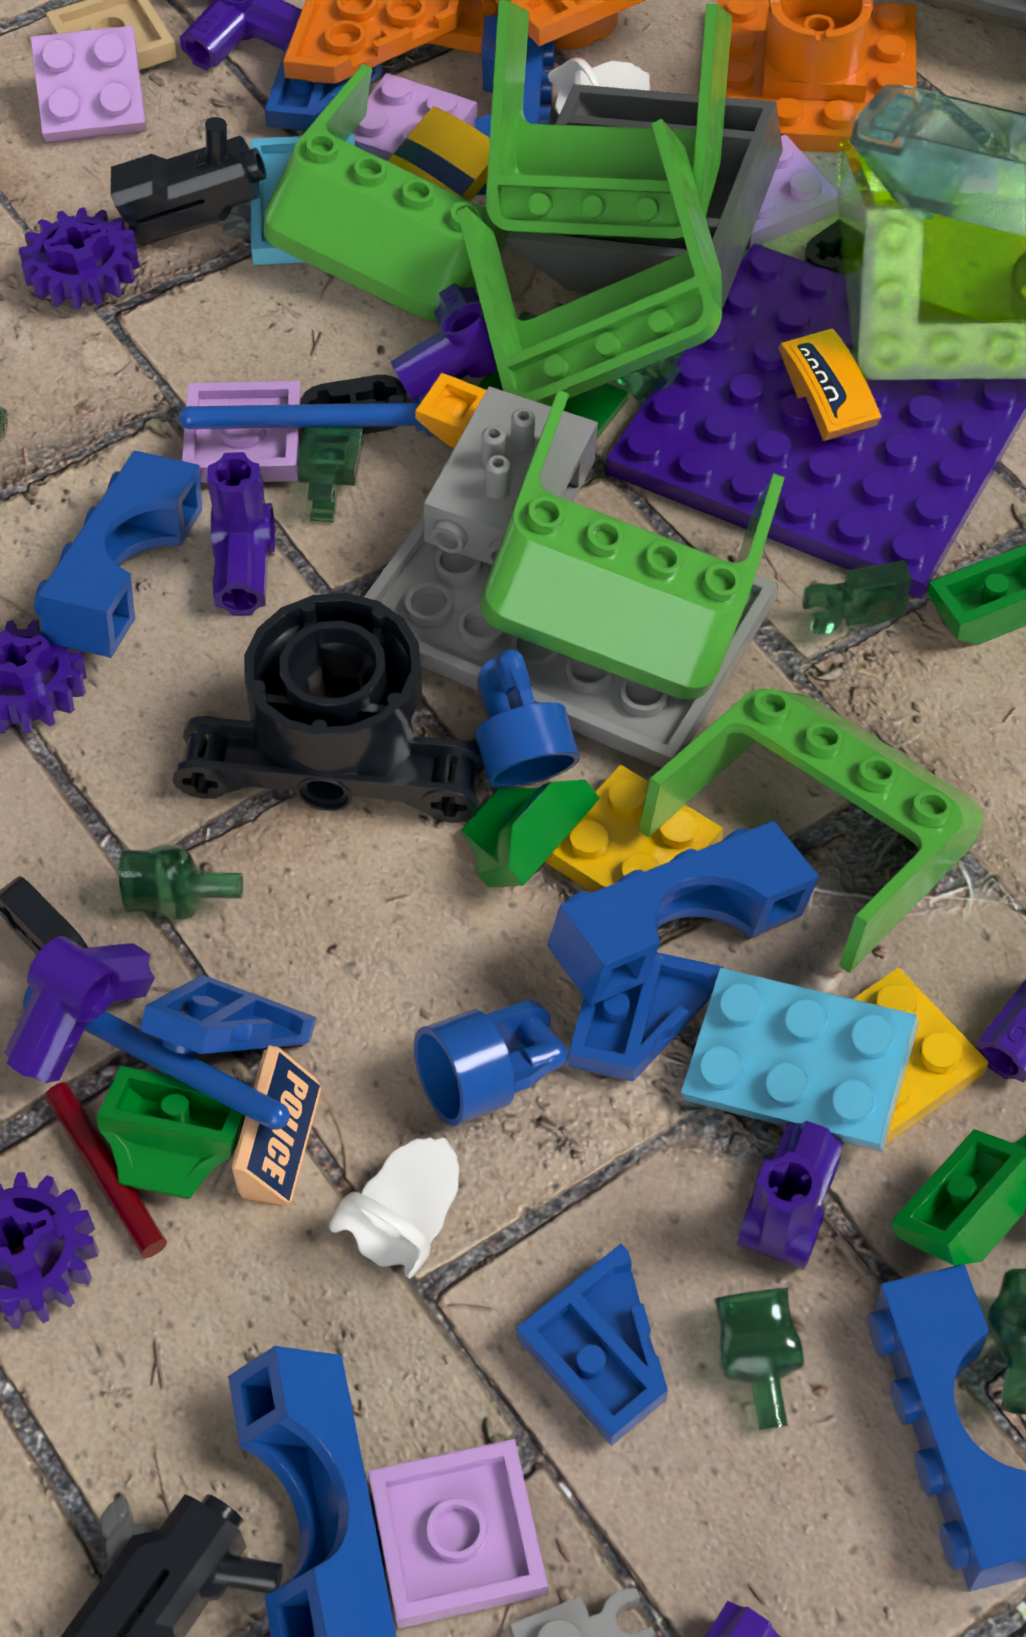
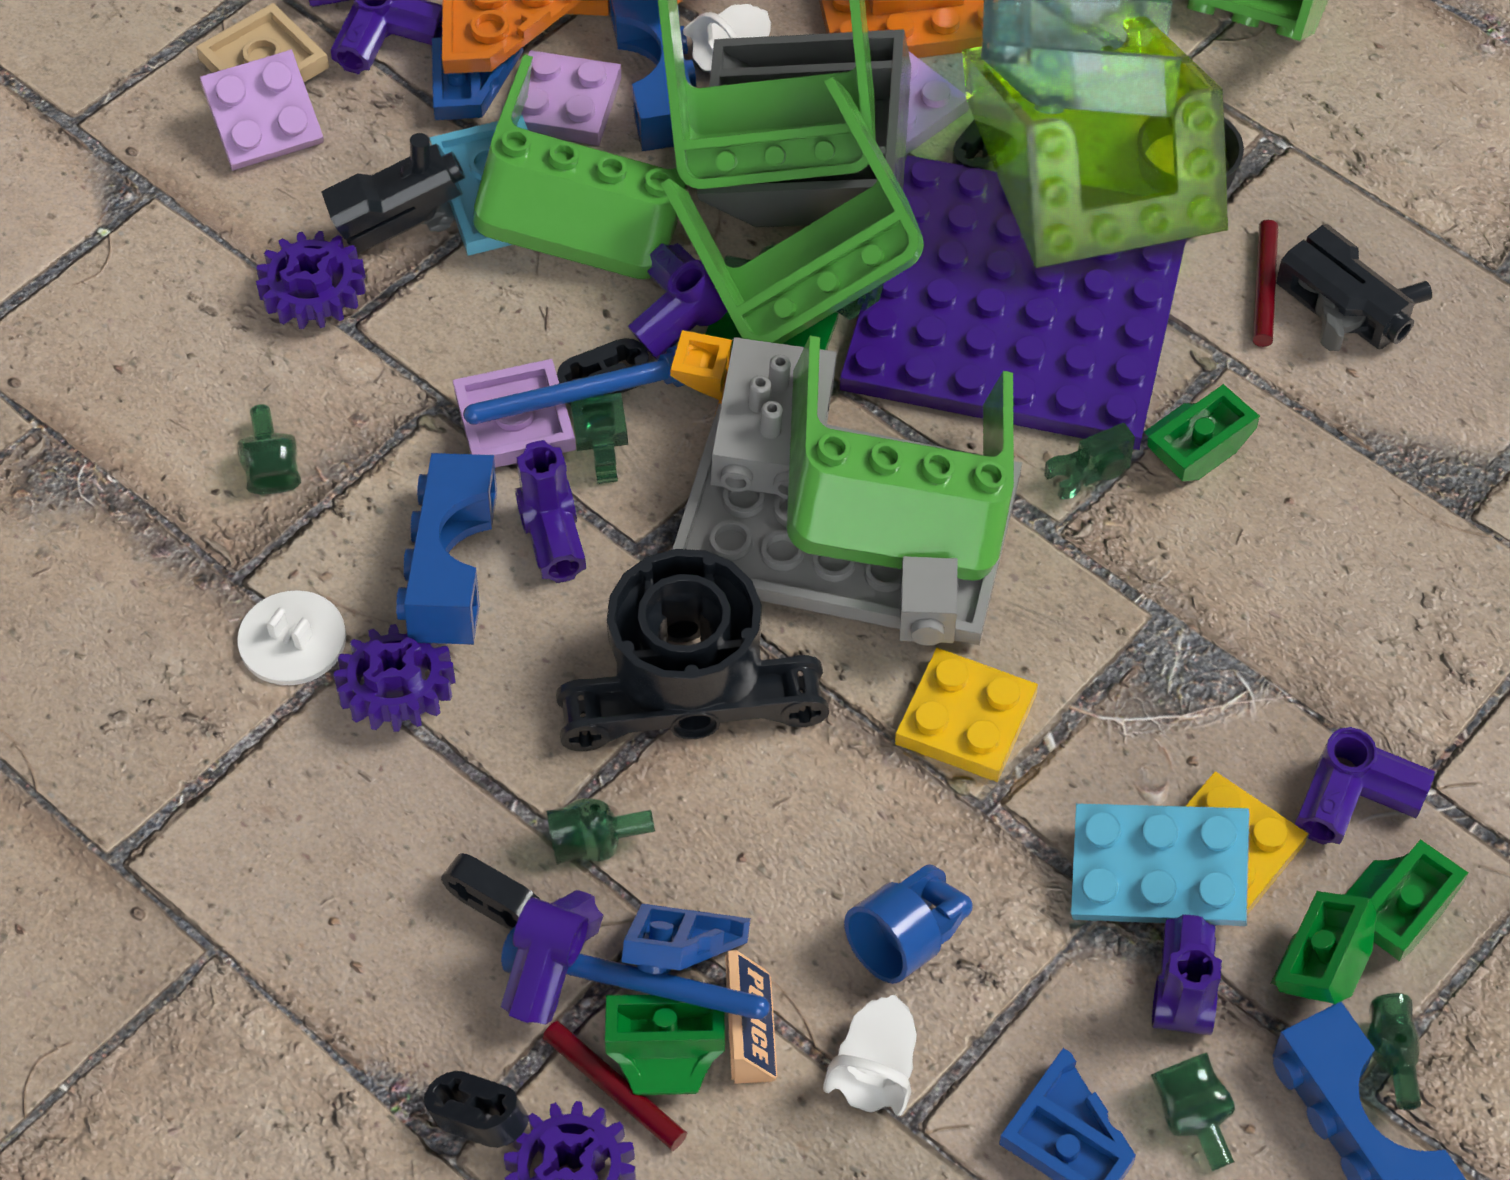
camera: 15 degrees left, 0 degrees up
yellow slope [388,106,490,201] -> none
green slope [461,780,600,887] -> none
blue piece [475,649,580,788] -> none
blue arch [547,821,819,1006] -> none
blue wing [568,952,724,1081] -> none
bright green windscreen [638,689,984,973] -> none
light orange slope [778,328,881,441] -> none
none -> light grey brick [899,556,958,645]

